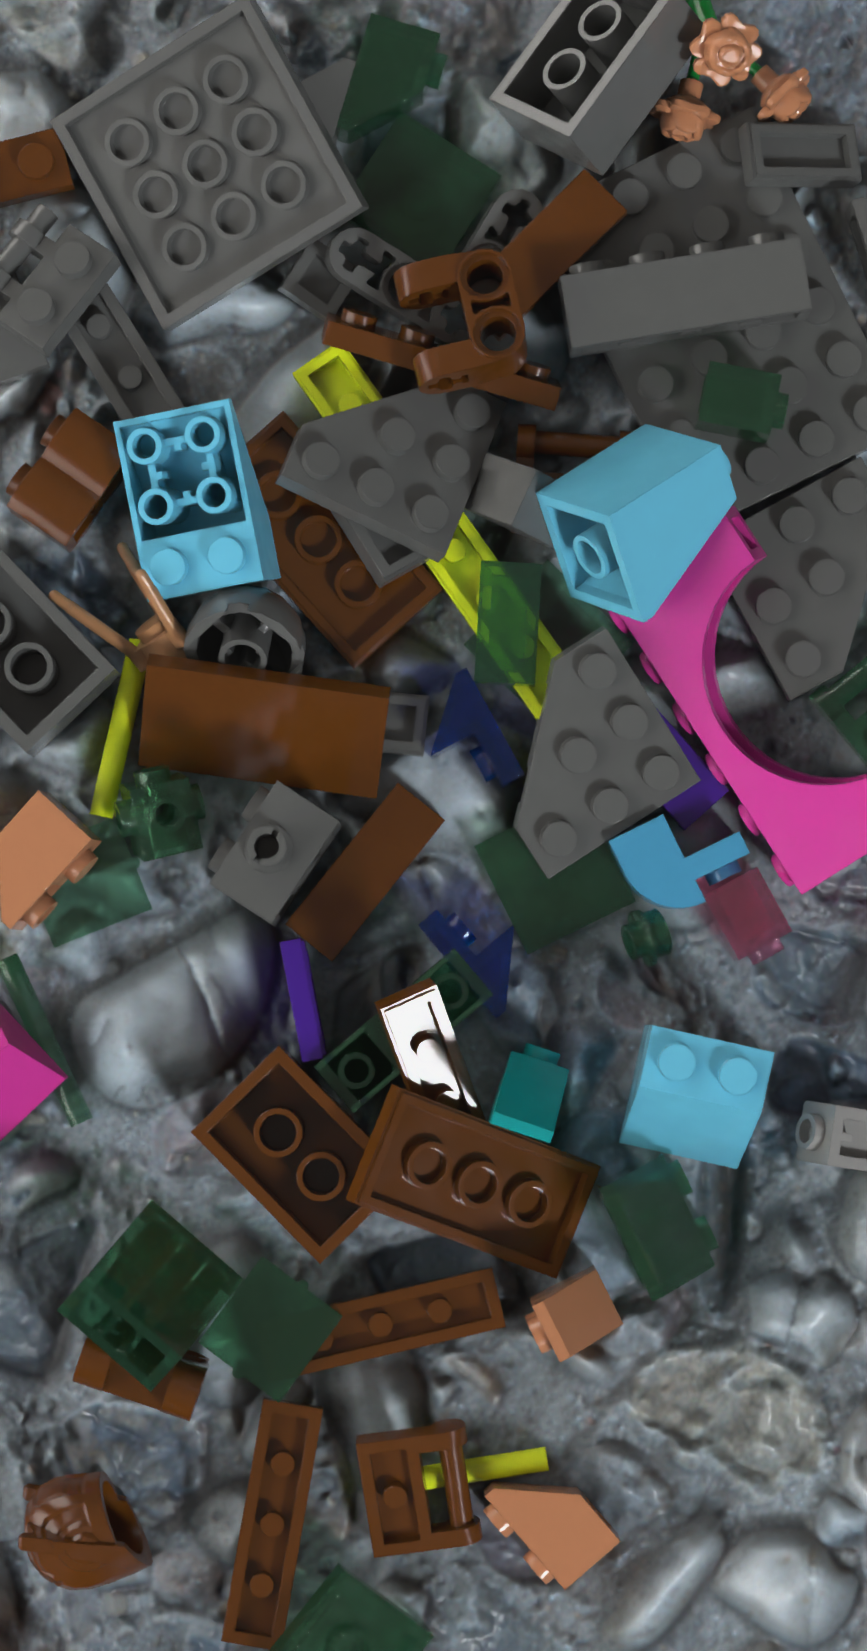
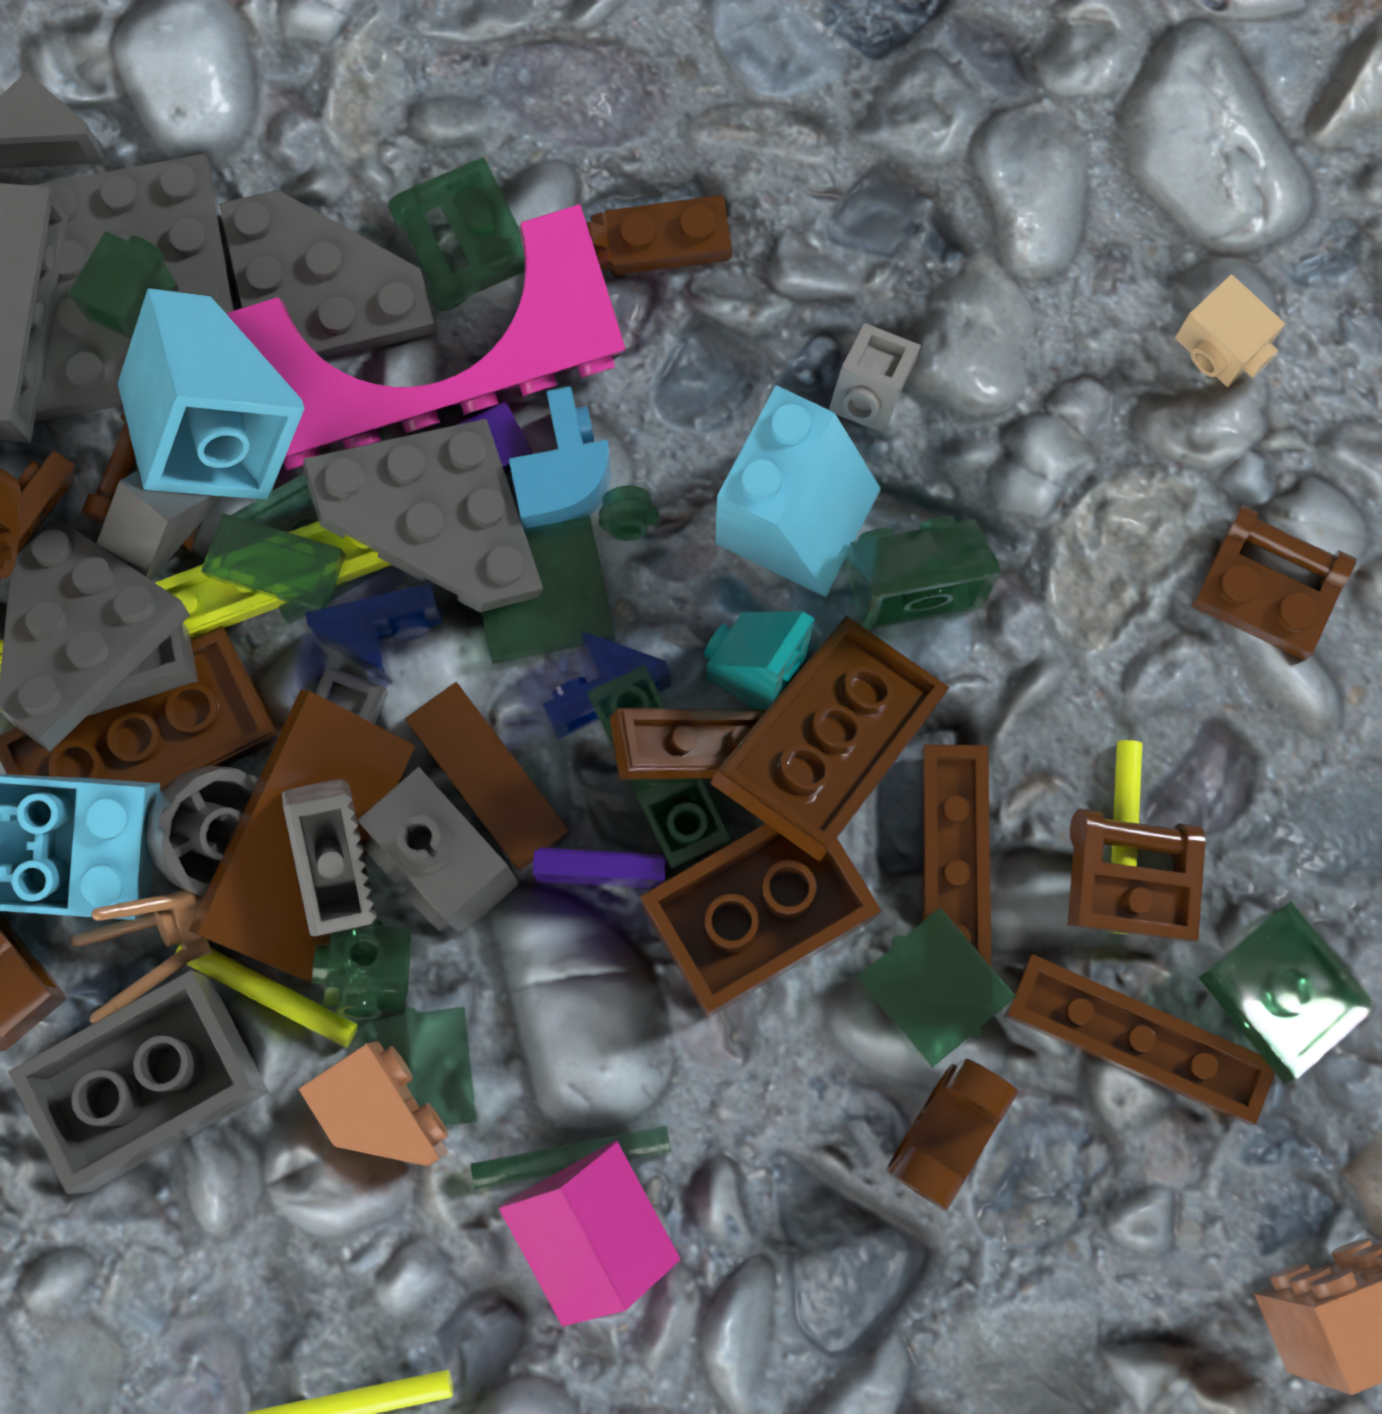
camera: 75 degrees left, 10 degrees down
reddish brown helmet [18,1471,153,1590] -> none
clear green brick [57,1200,244,1392] -> none
nougat slope [483,1481,621,1590] -> none
nougat slope [524,1265,623,1362] -> none
clear pink brick [703,867,792,965] -> none
none -> dark grey brick [282,779,377,936]
none -> reddish brown plate [1191,504,1357,660]

